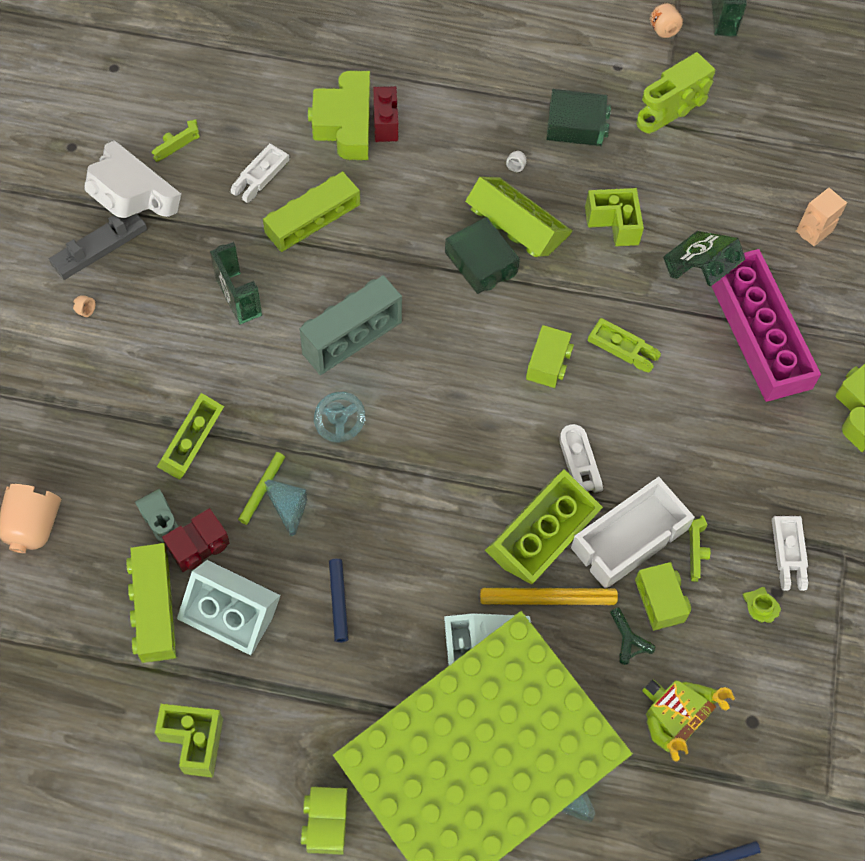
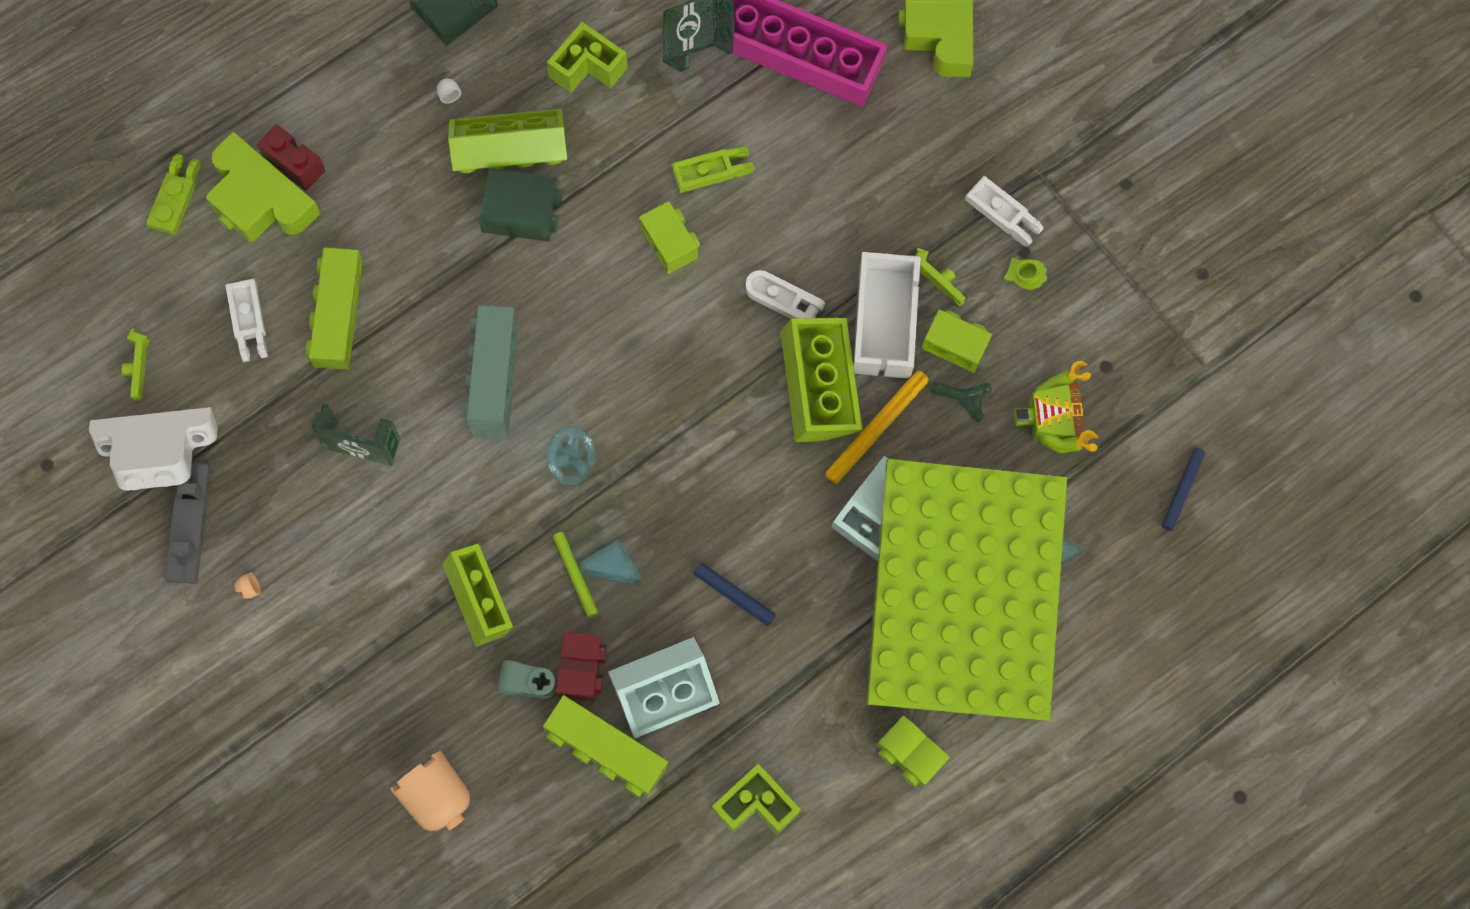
camera: 50 degrees left, 10 degrees up
none -> lime hinge [146,154,201,235]

